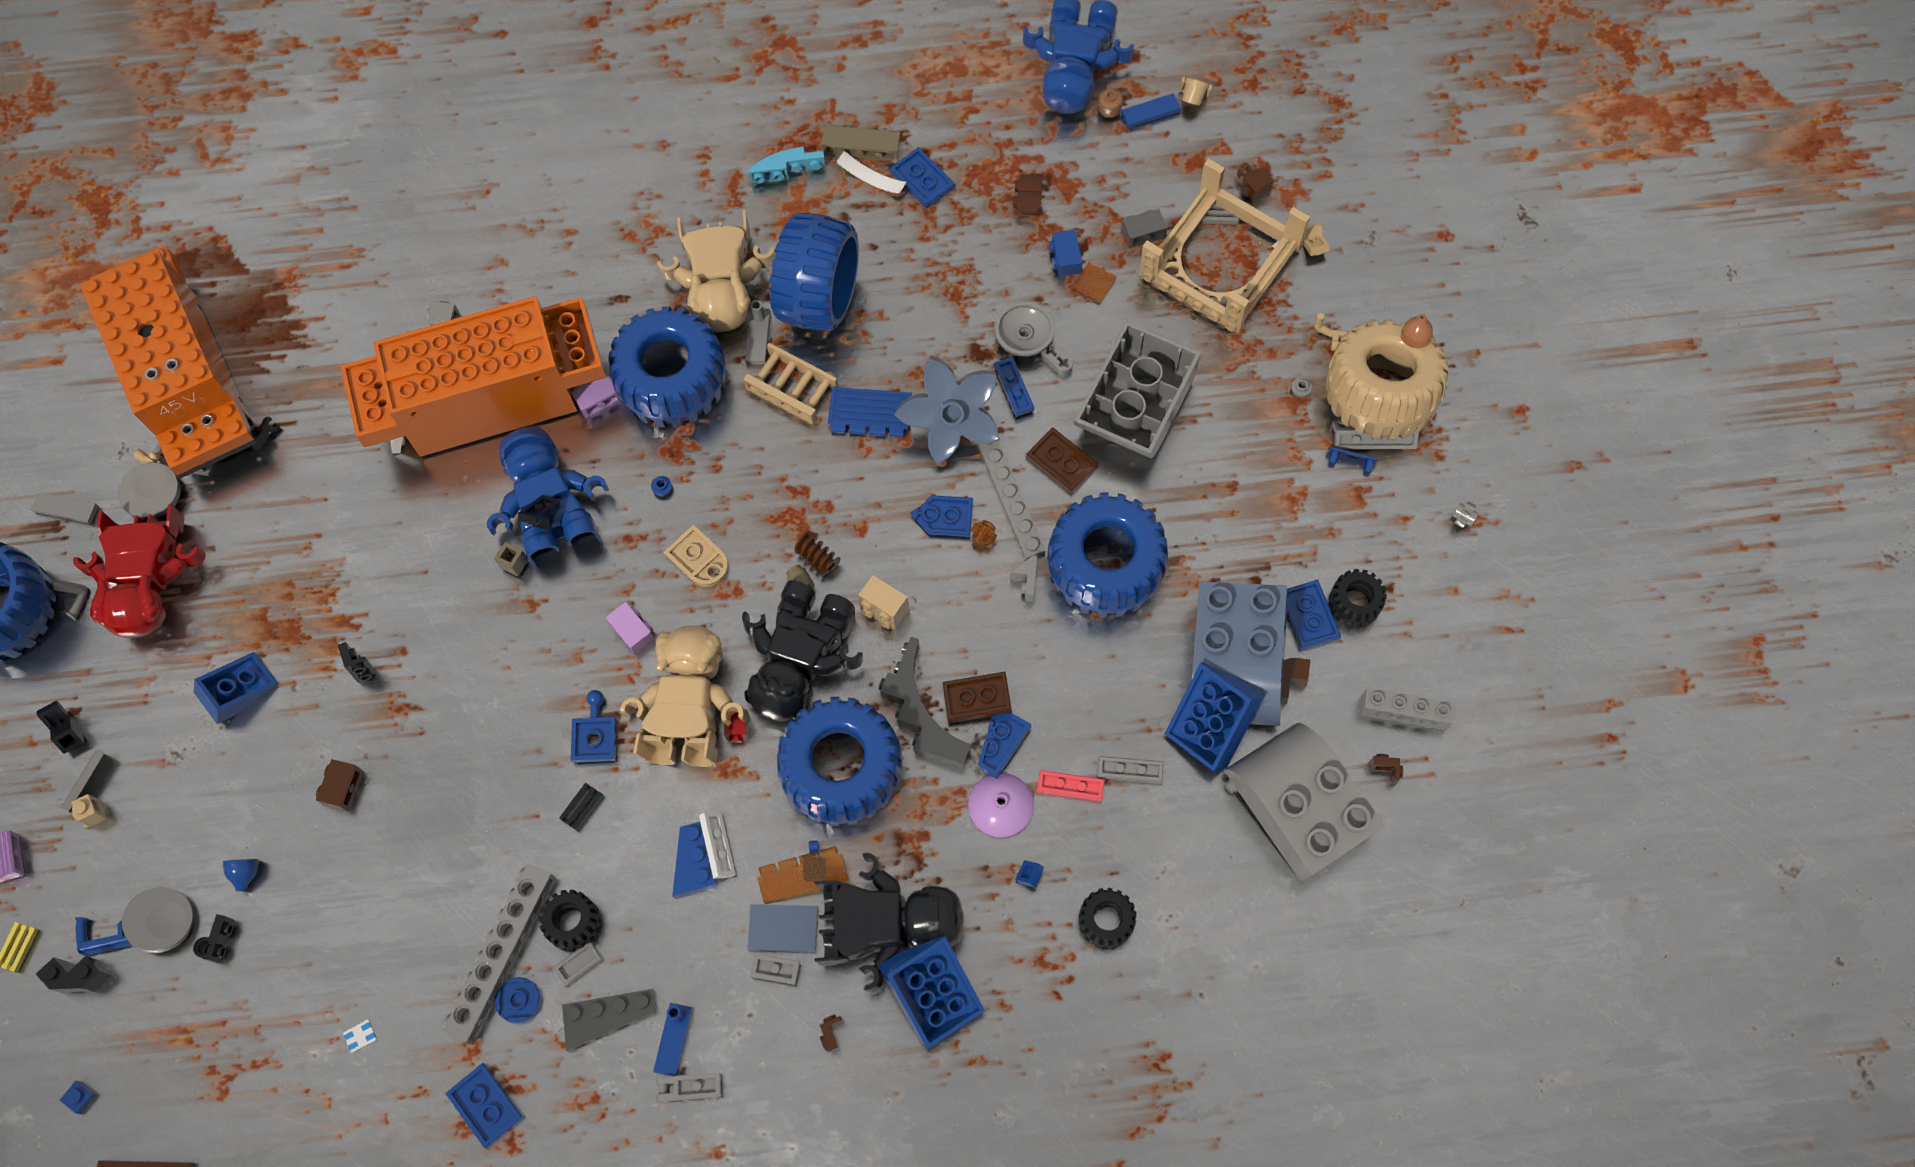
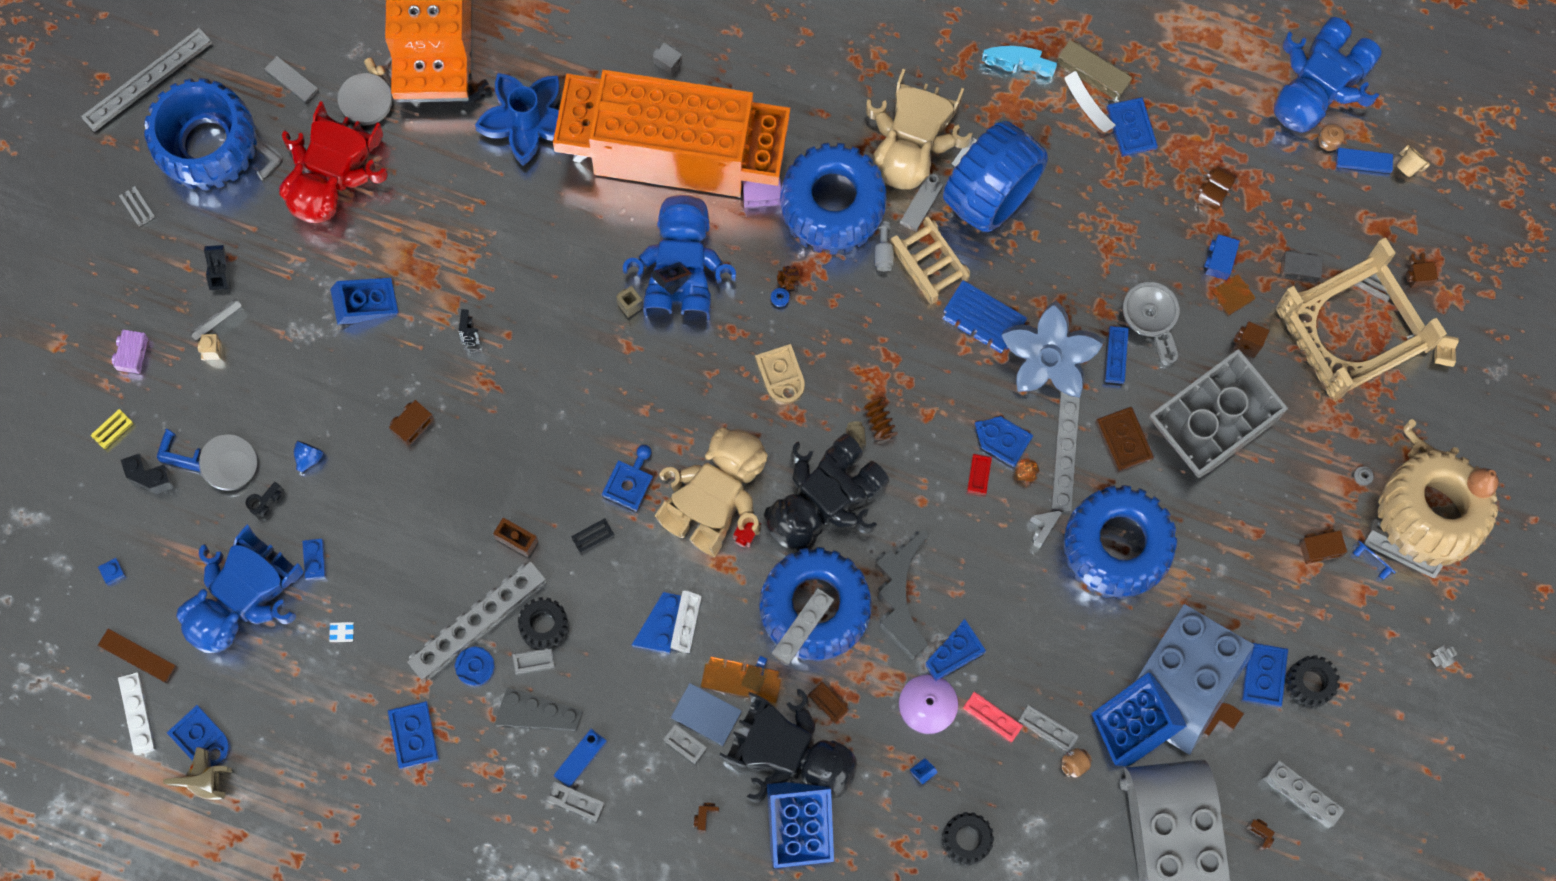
camera: 20 degrees right, 5 degrees up
lavender brick [605,602,655,654] -> none
tan brick [858,575,909,631] -> none
reddish brown tile [942,671,1012,723] -> none
none -> blue piece [176,525,304,653]
none -> blue piece [302,539,326,580]
none -> blue plant [475,73,560,166]
none -> reddish brown brick [493,517,539,558]
none -> light grey plate [772,588,834,665]
none -> reddish brown gear [777,266,800,290]
none -> reddish brown tile [808,681,849,724]
none -> light grey piece [875,221,894,272]
none -> red tile [967,454,992,495]
none -> medium nougat head [1061,748,1092,778]
none -> reddish brown brick [1233,321,1270,358]
none -> reddish brown brick [1299,529,1347,565]

